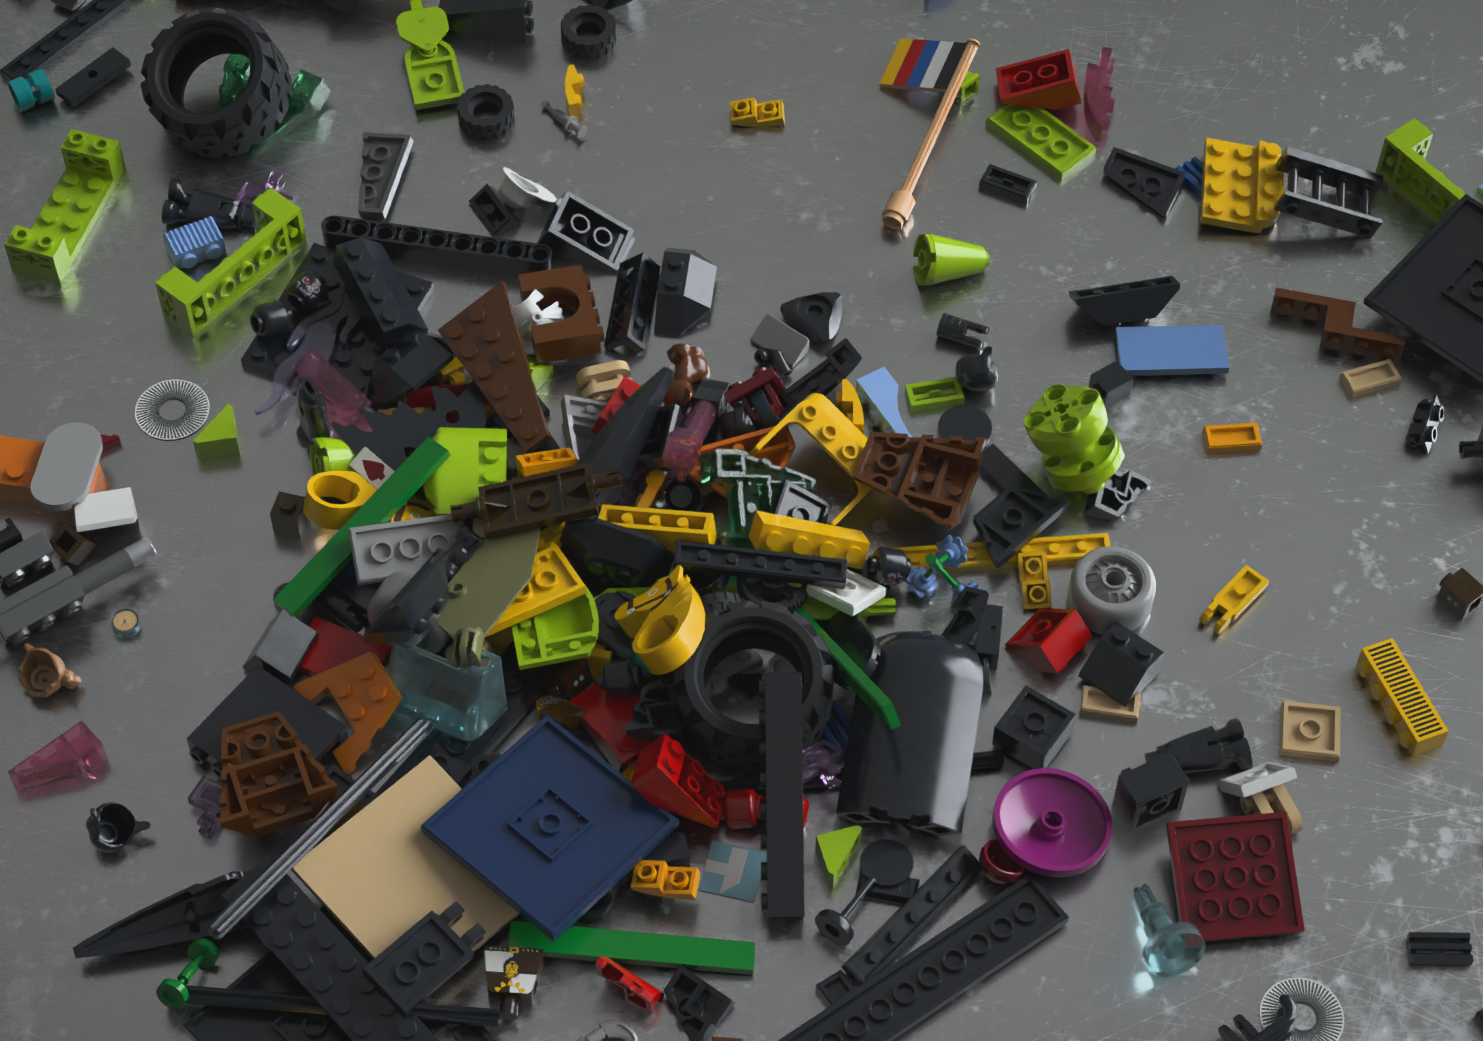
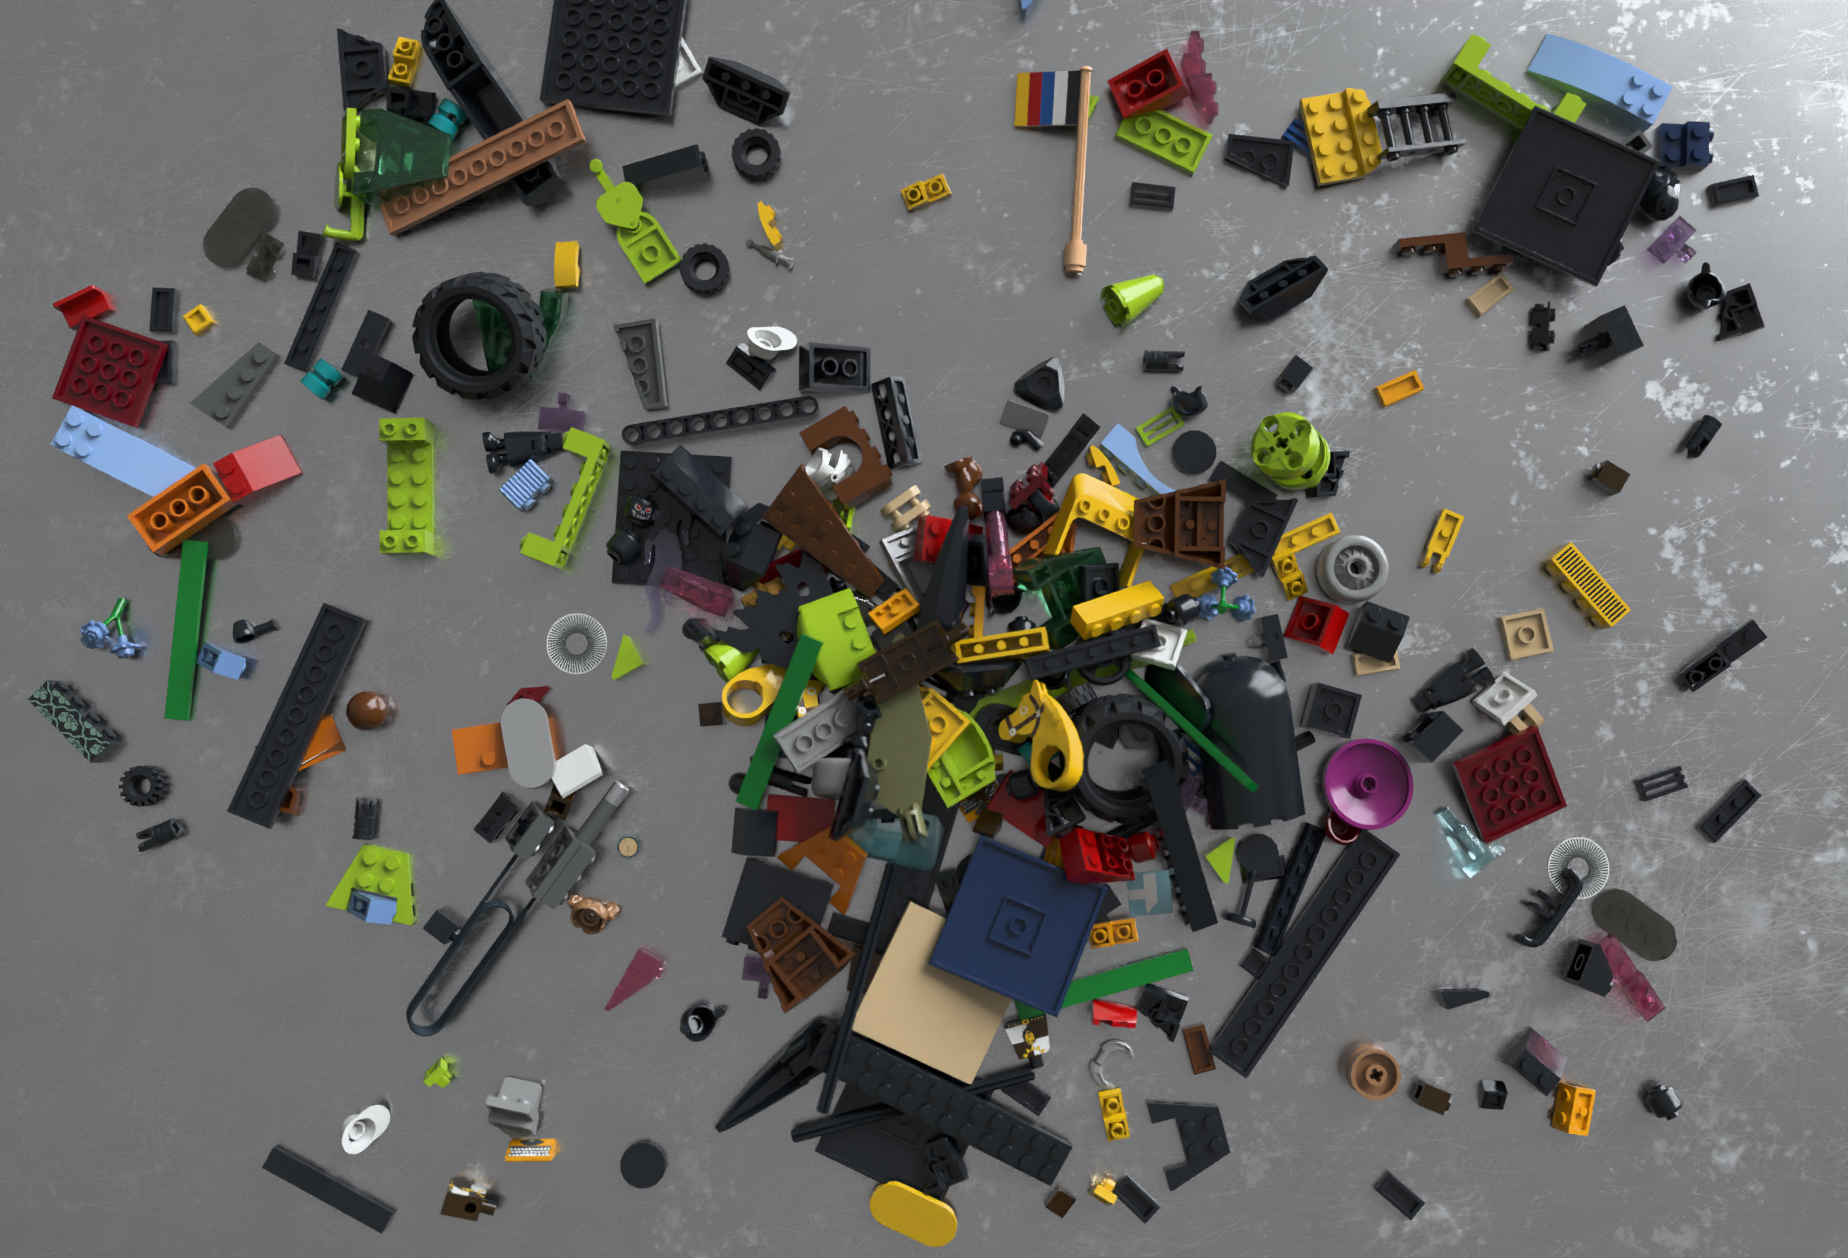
camera: 20 degrees left, 30 degrees up
green wheel [156,938,219,1009] -> none
white sticker [349,447,395,489] -> none
black tile [362,901,486,1017] -> none
black wedge [654,248,717,336] -> none
black slope [941,586,989,646] -> none
medium blue tile [1115,325,1230,376] -> none
none -> black slope [351,352,412,413]
none -> yellow slope [554,241,580,289]

